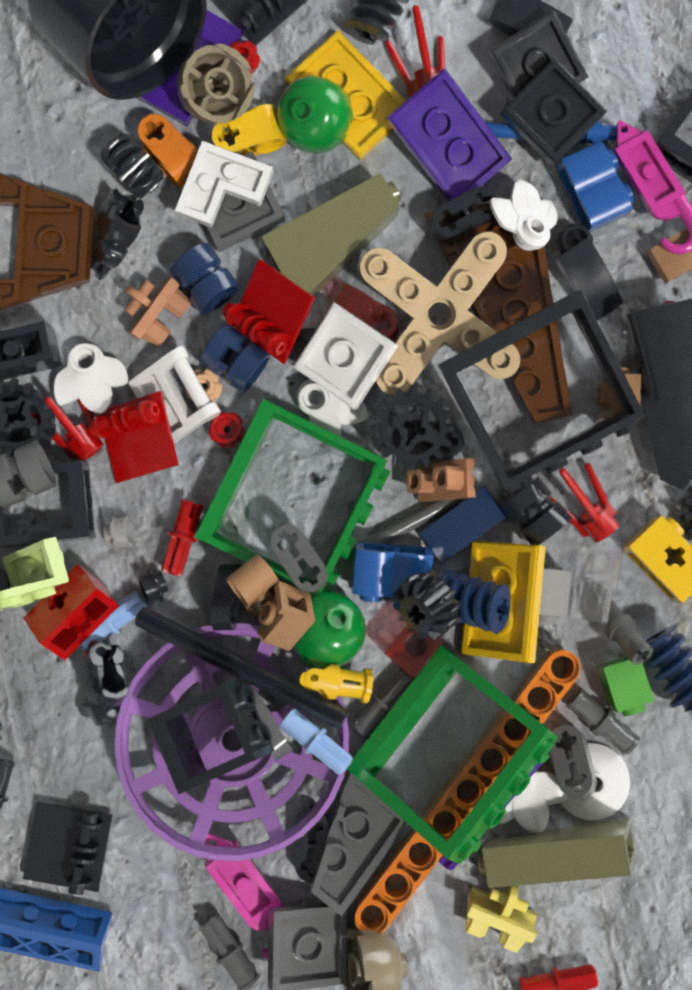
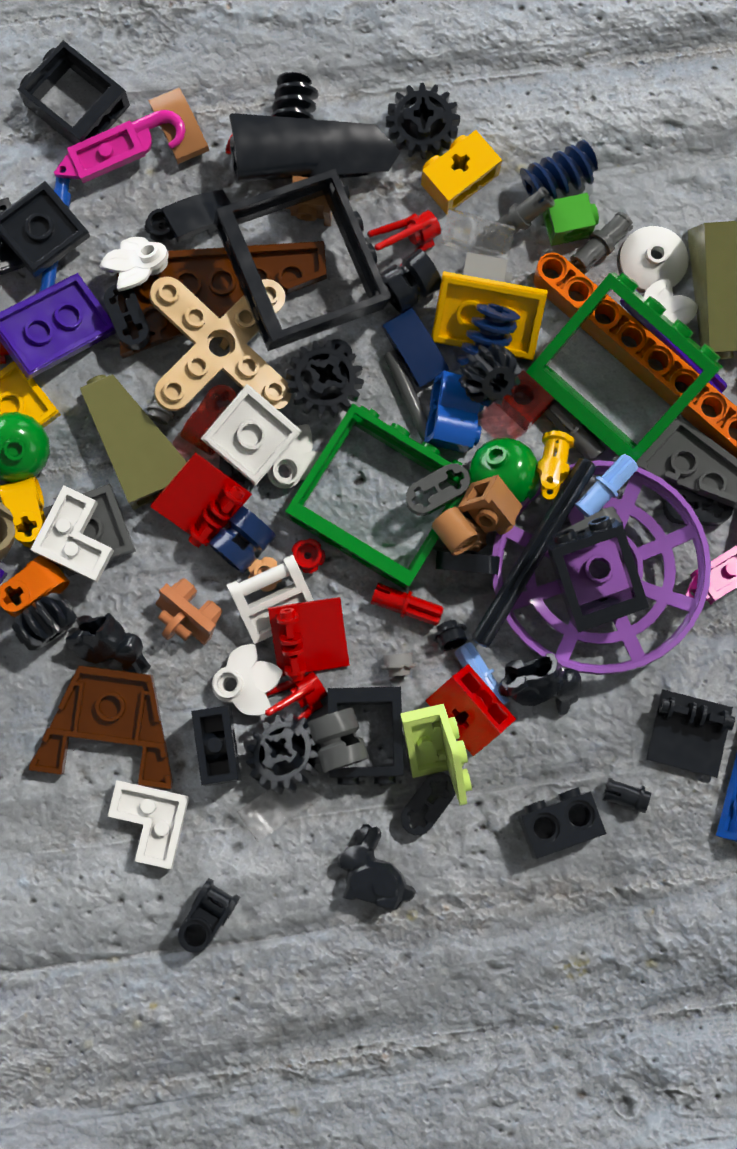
camera: 90 degrees left, 5 degrees down
dark blue wheel [169,243,240,315] -> none
nougat hips [407,458,476,502] -> none
dark grey beam [550,725,597,800] -> none
blue brick [556,141,634,232] -> none

